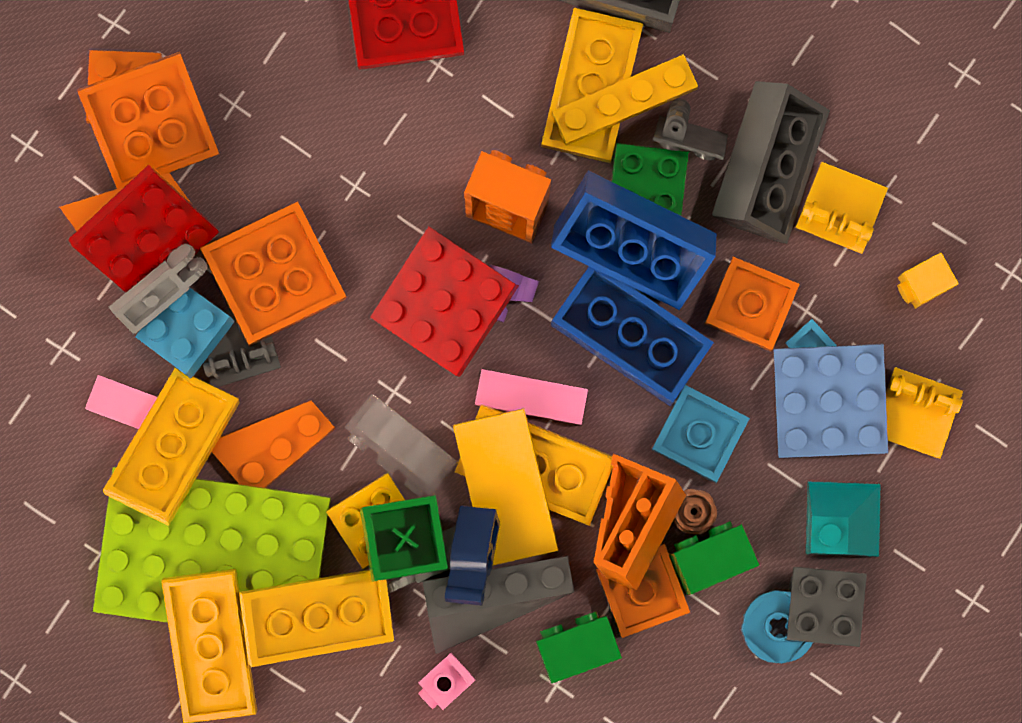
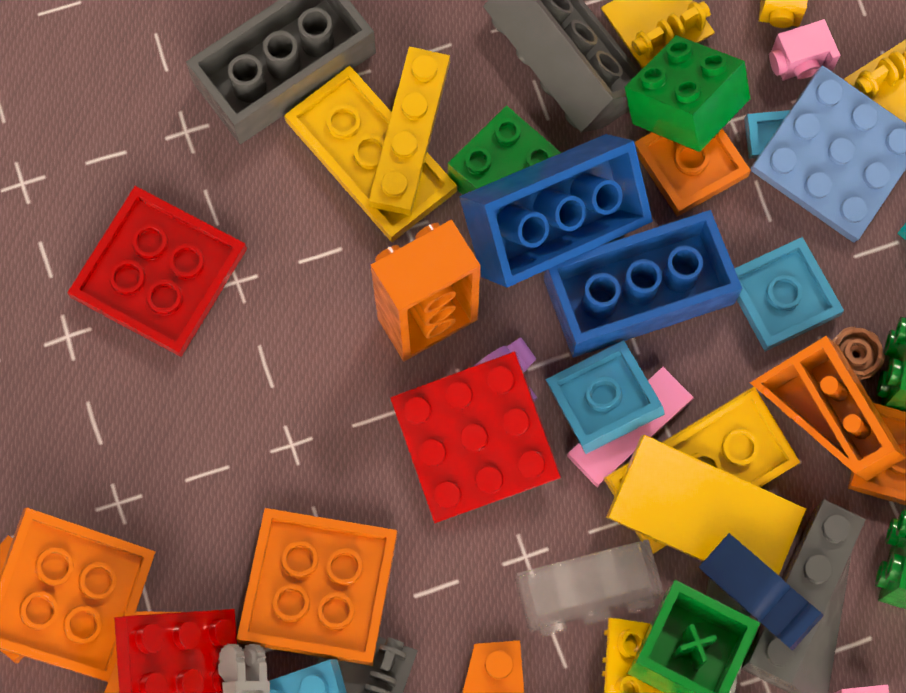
camera: 50 degrees left, 10 degrees down
dark grey hinge [653,98,728,160] -> none
none -> dark azure plate [546,340,665,454]
none -> green brick [624,35,751,152]
none -> bright pink brick [769,19,841,81]

